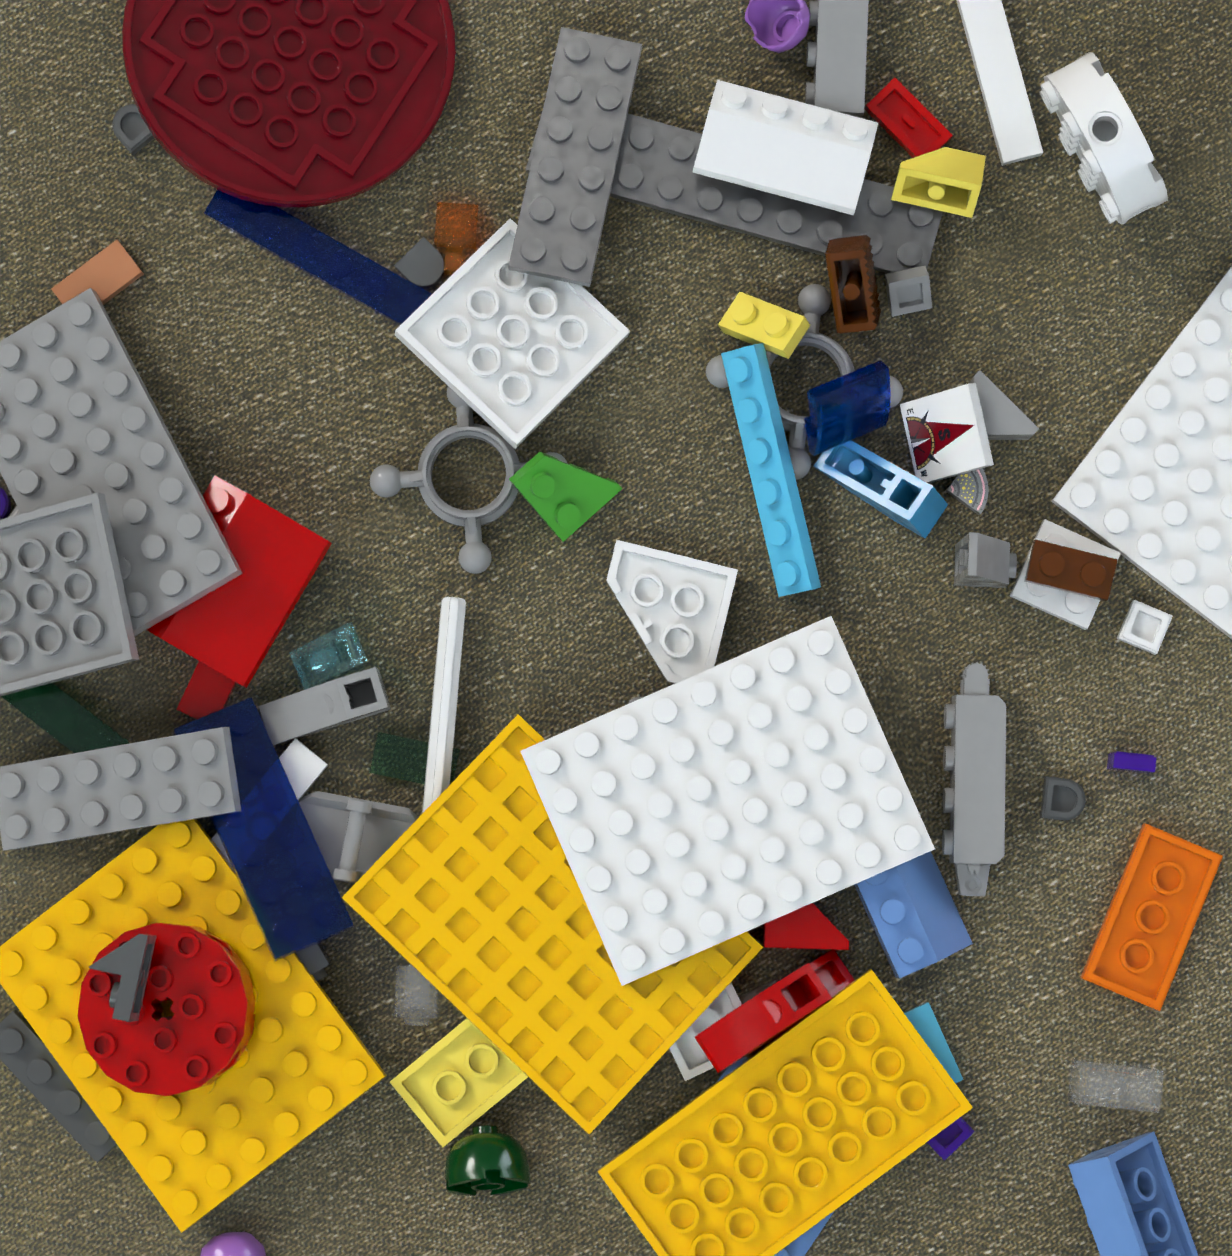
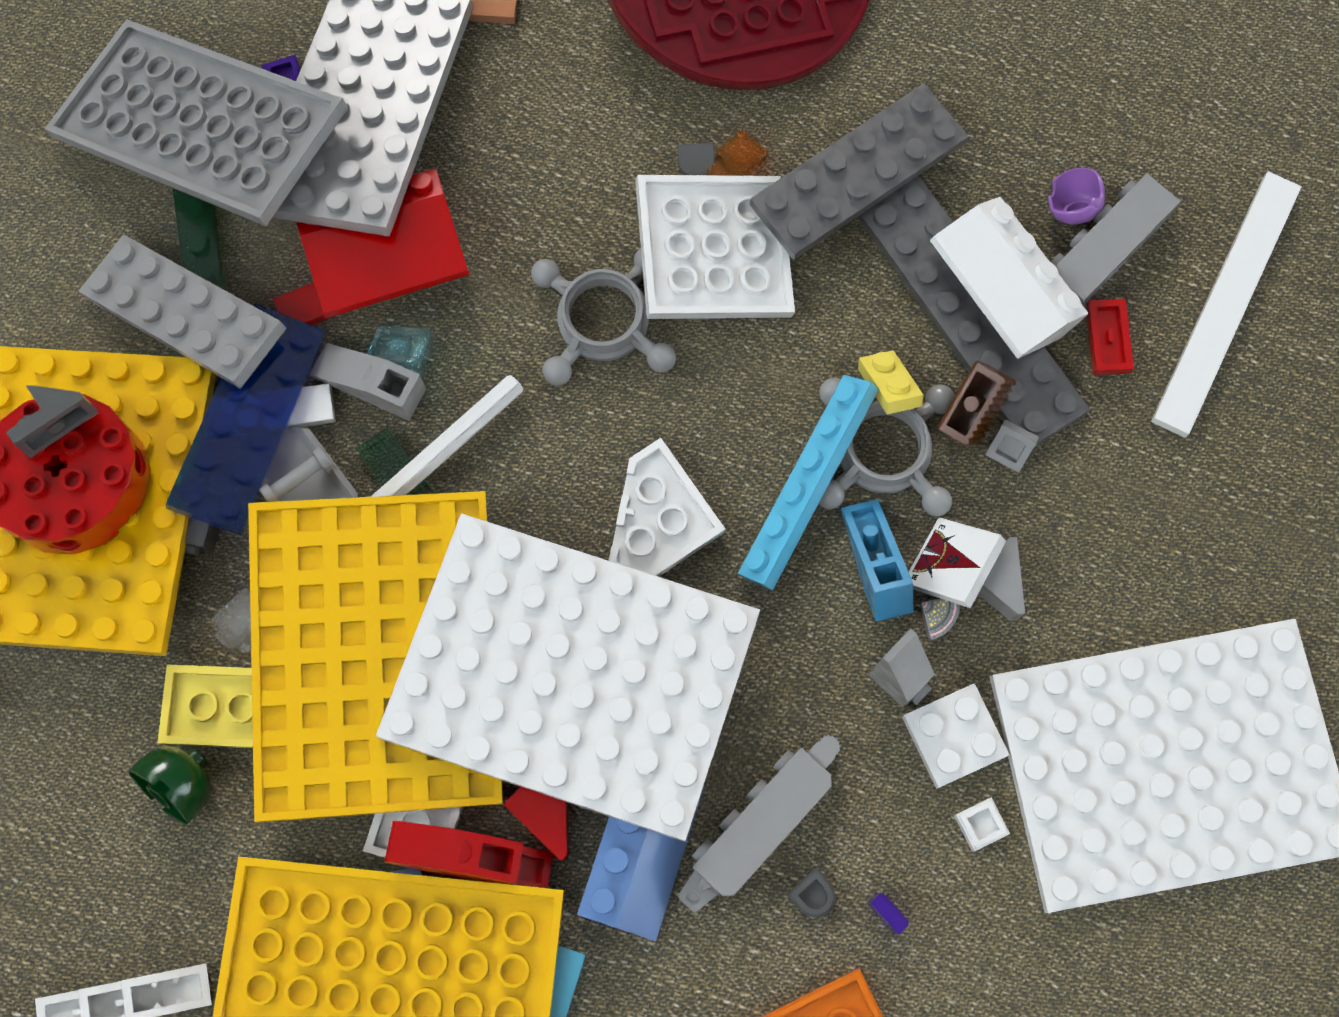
camera: 45 degrees right, 10 degrees down
clear blue plate [204,190,432,325] -> none
bright green wing [509,452,622,542] -> none
clear blue slope [804,360,891,456] -> none
light yellow slope [891,147,986,218] -> none
reddish brown plate [1024,540,1118,601] -> none
white brick [1040,52,1168,224] -> none

